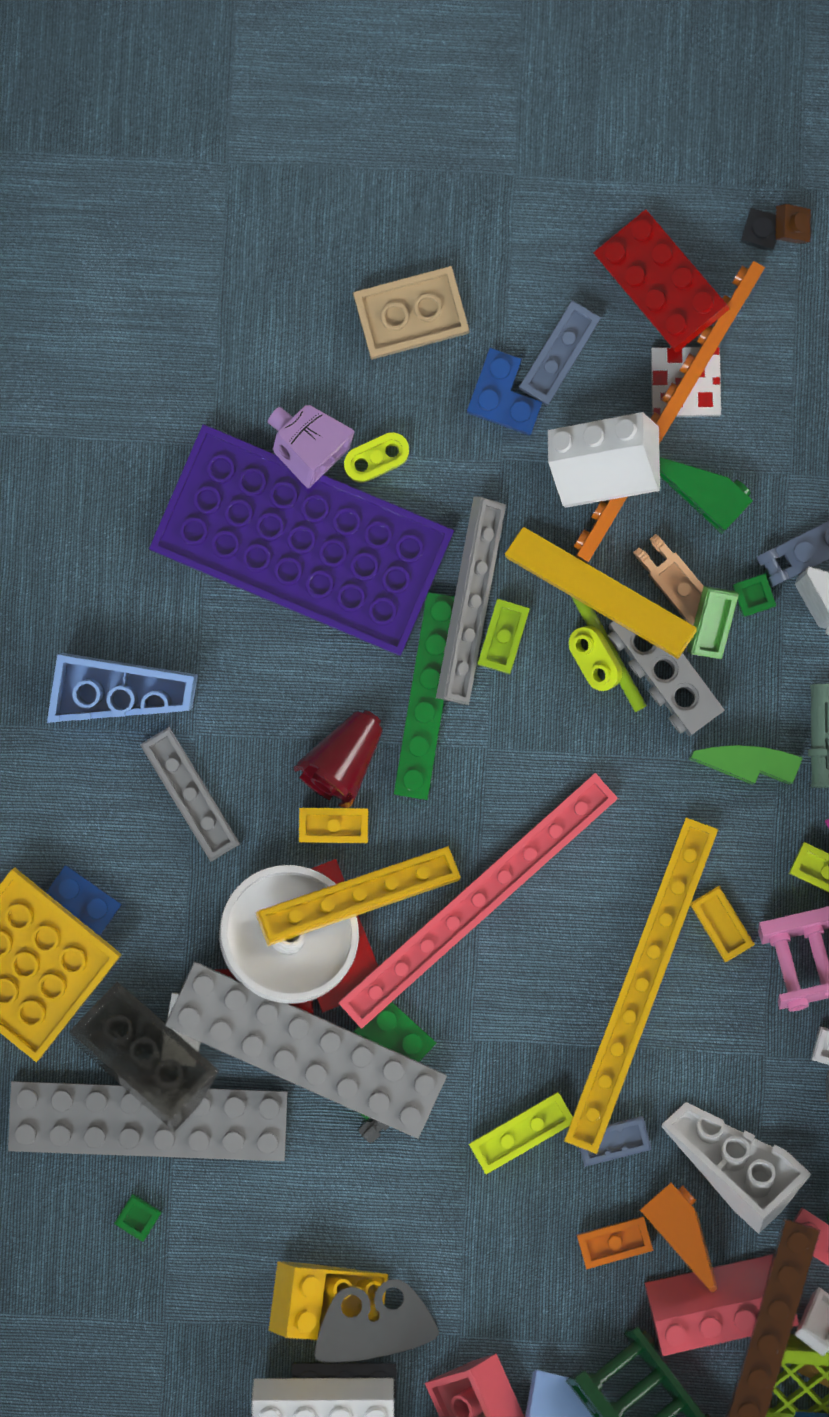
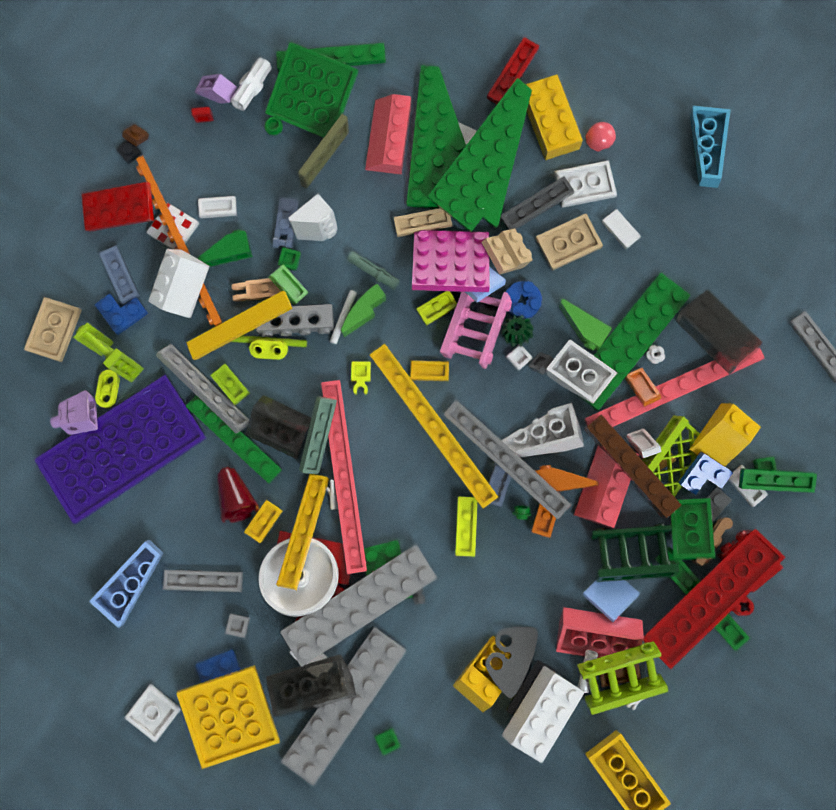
camera: 55 degrees left, 5 degrees down
none -> lime fence [73,322,144,383]
none -> white tile [198,196,237,218]
none -> light grey plate [225,613,250,638]
none -> clear smoke slope [245,395,311,459]
none -> sand green plate [299,396,337,474]
none -> white bar [326,480,338,509]
none -> white bar [329,290,357,344]
none -> neon yellow plate [351,362,371,395]
none -> light grey plate [444,400,572,519]
none -> green plate [512,505,531,520]

